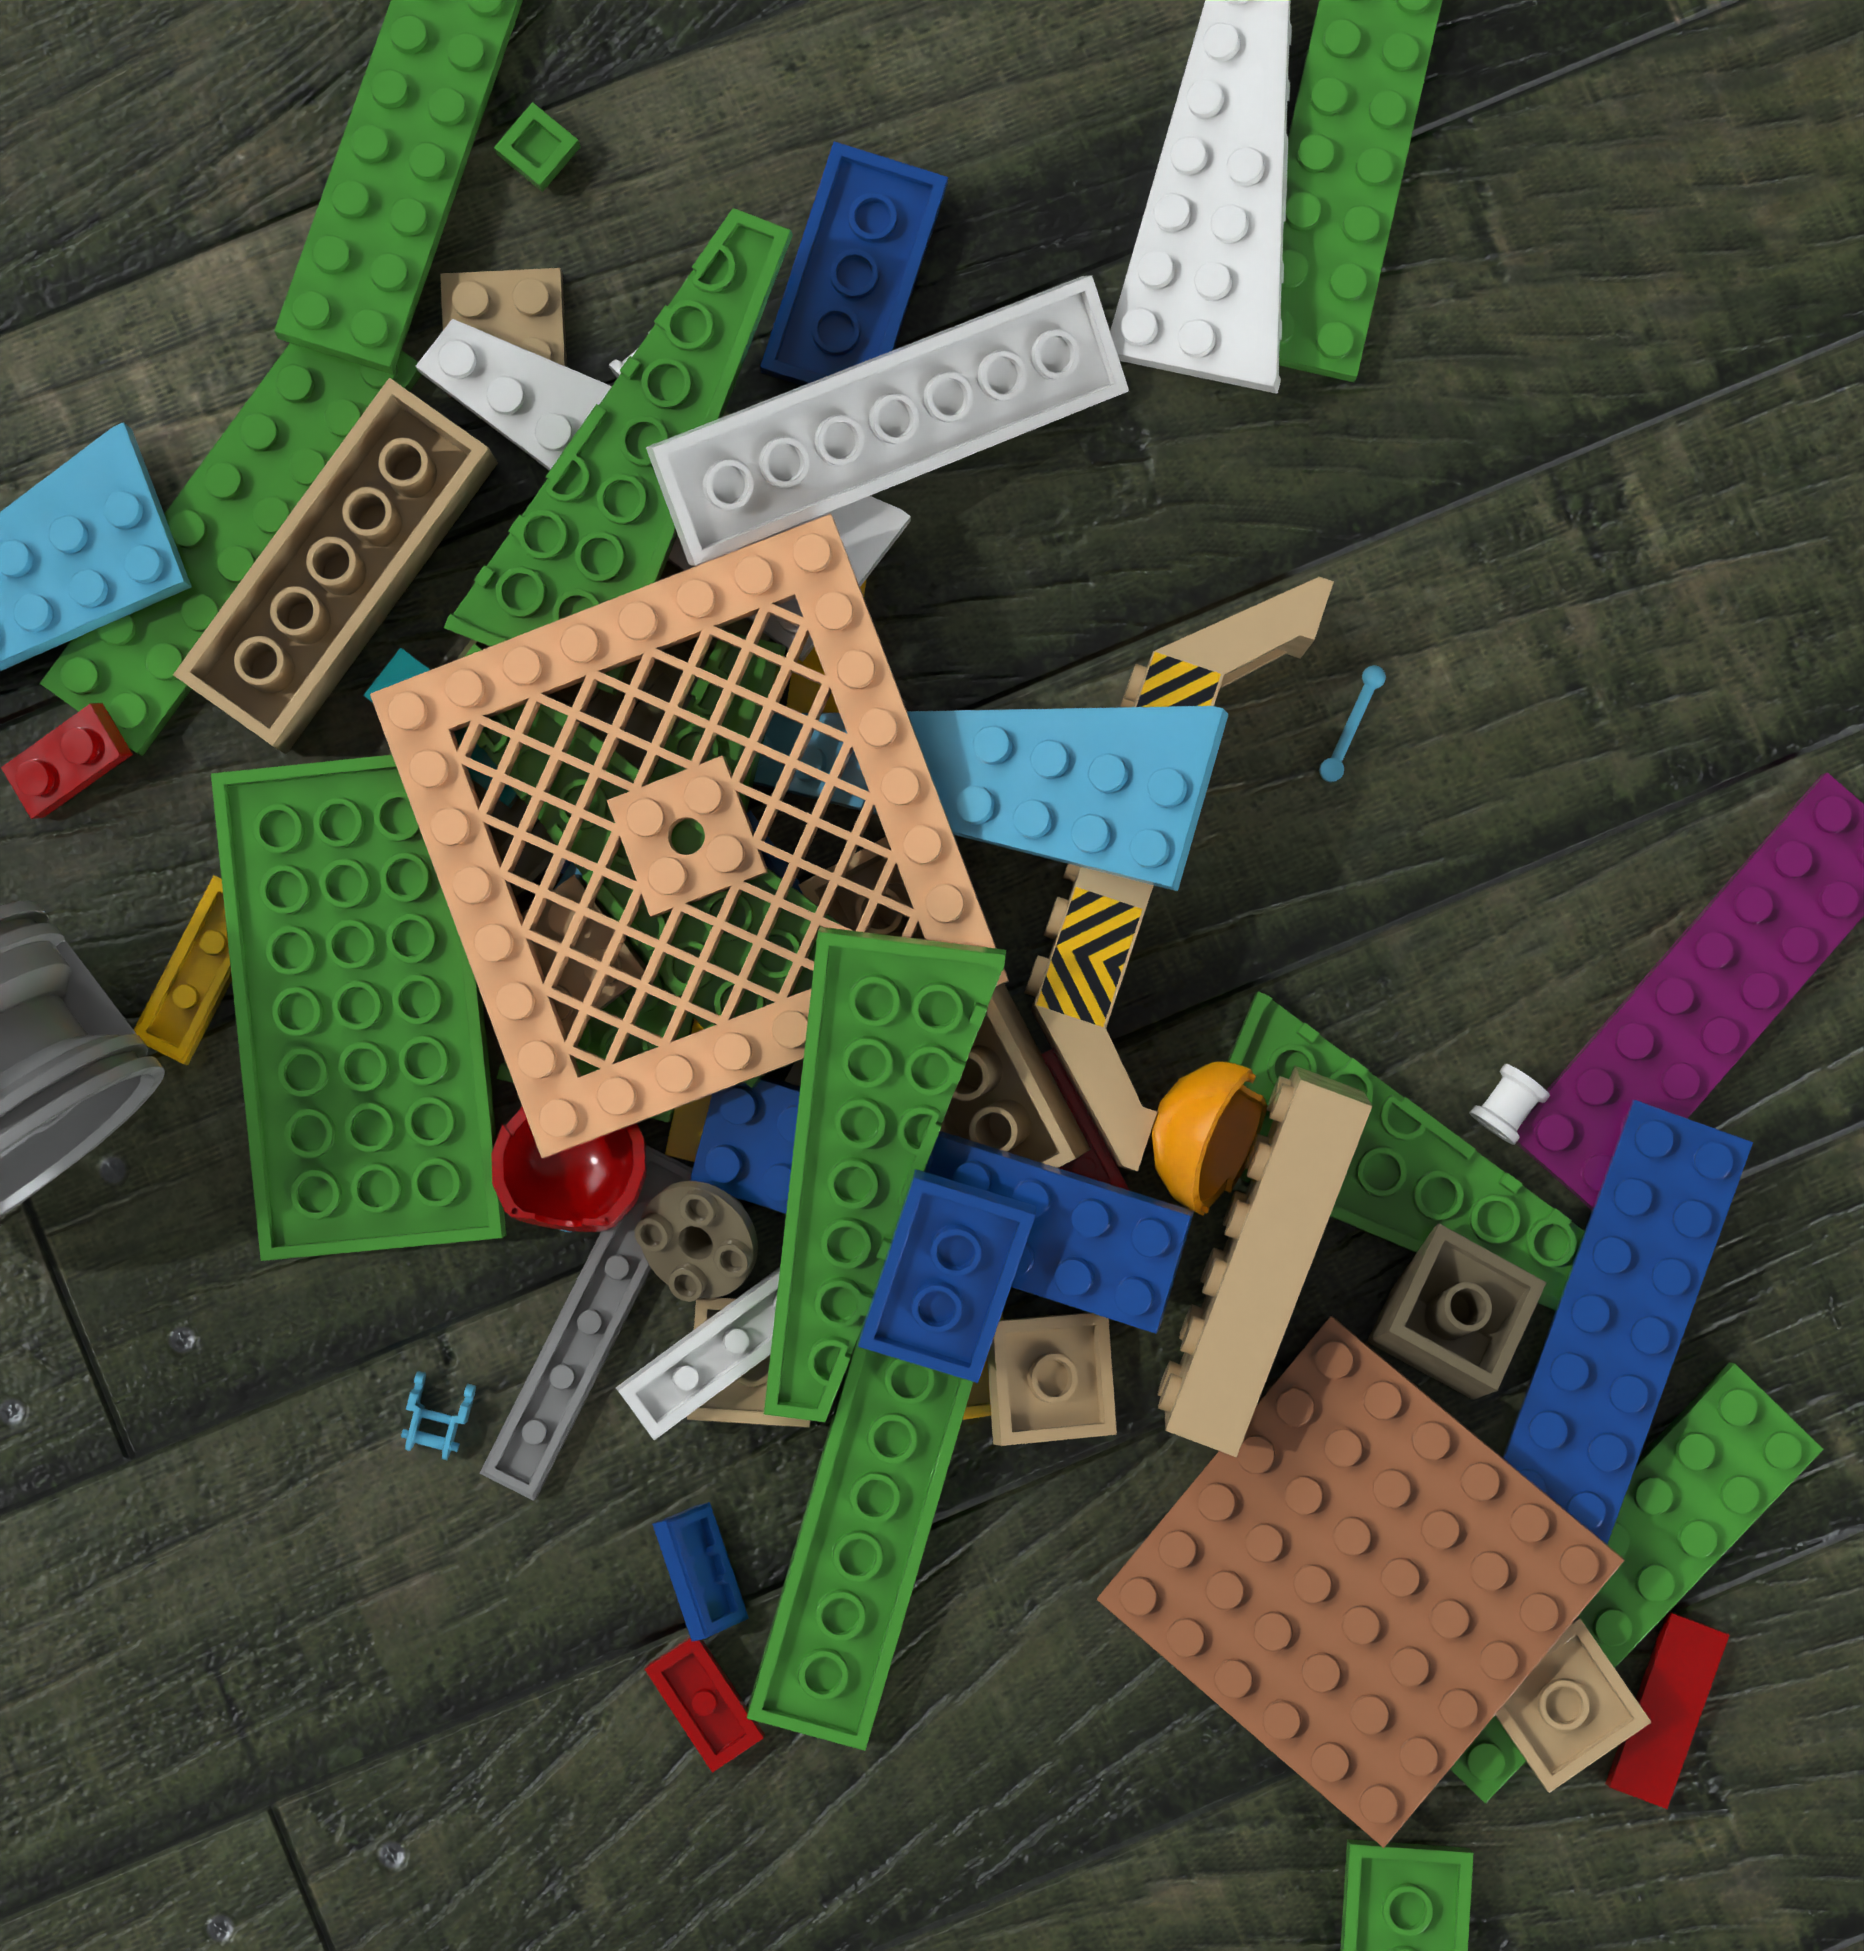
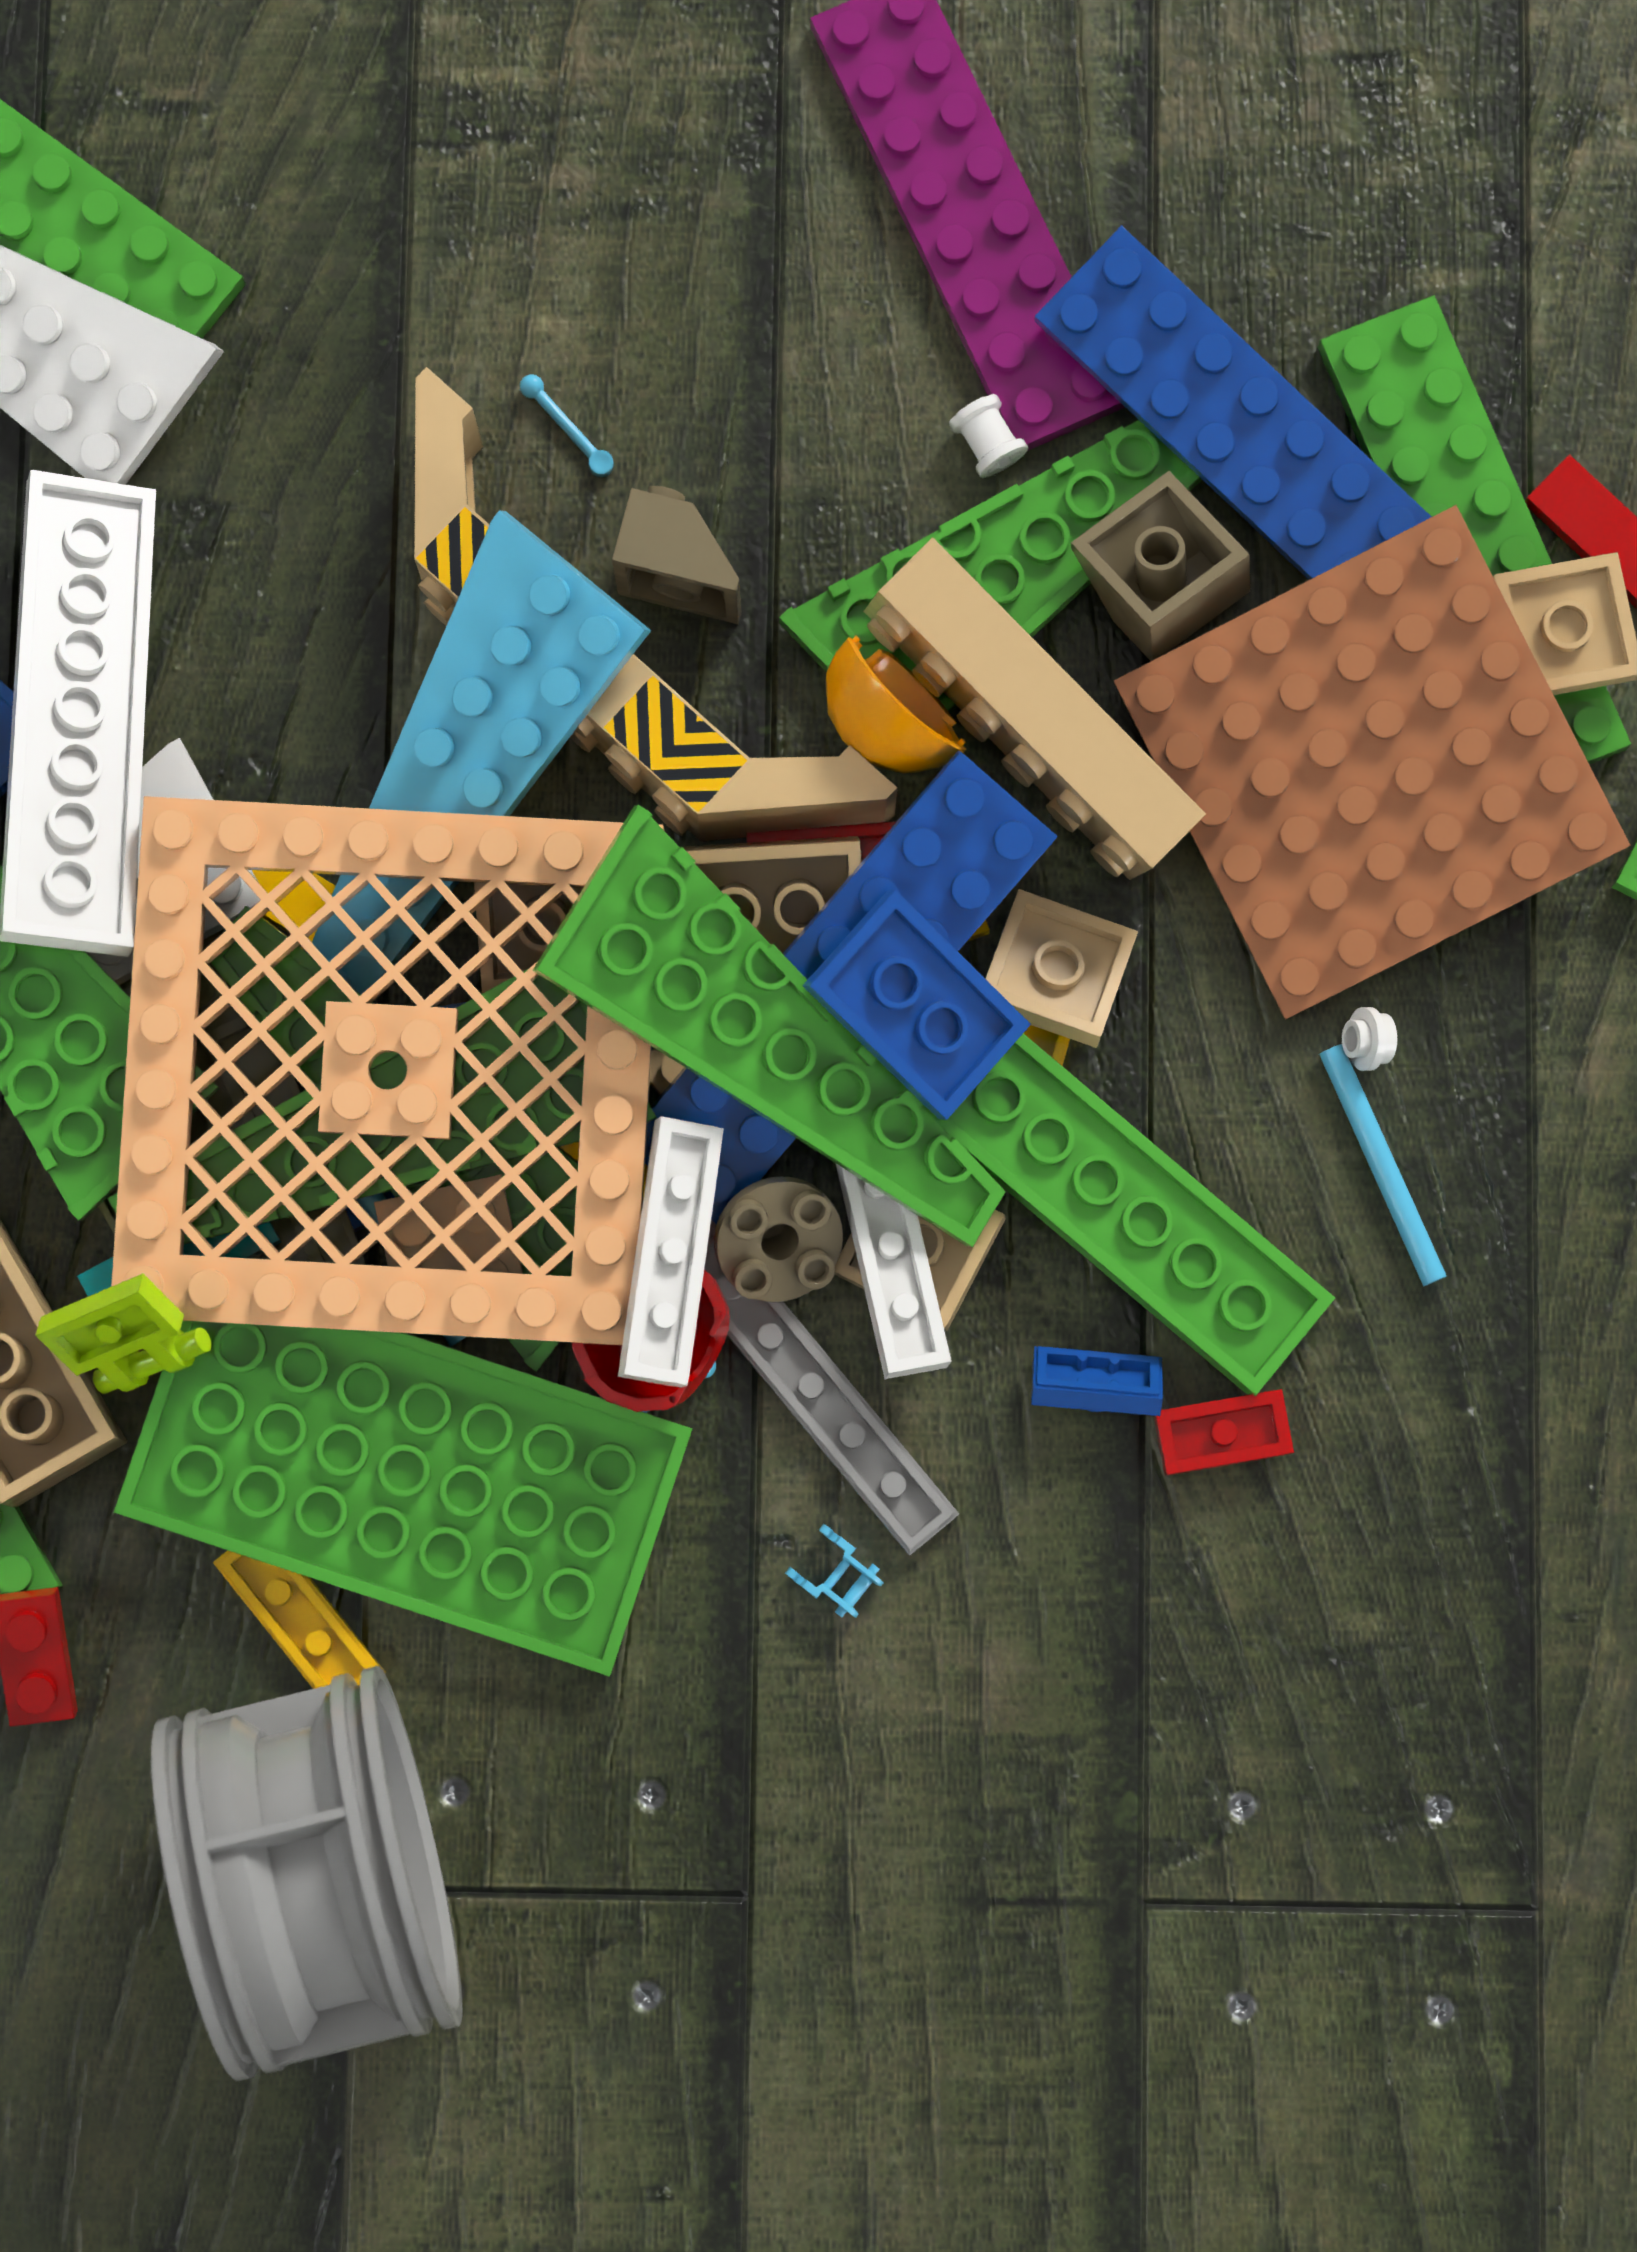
camera: 65 degrees left, 5 degrees down
none -> lime plate [35,1273,211,1394]
none -> dark tan slope [612,486,742,624]
none -> white plate [618,1116,724,1388]
none -> medium azure bar [1319,1044,1447,1287]
none -> white plate [1342,1007,1397,1071]

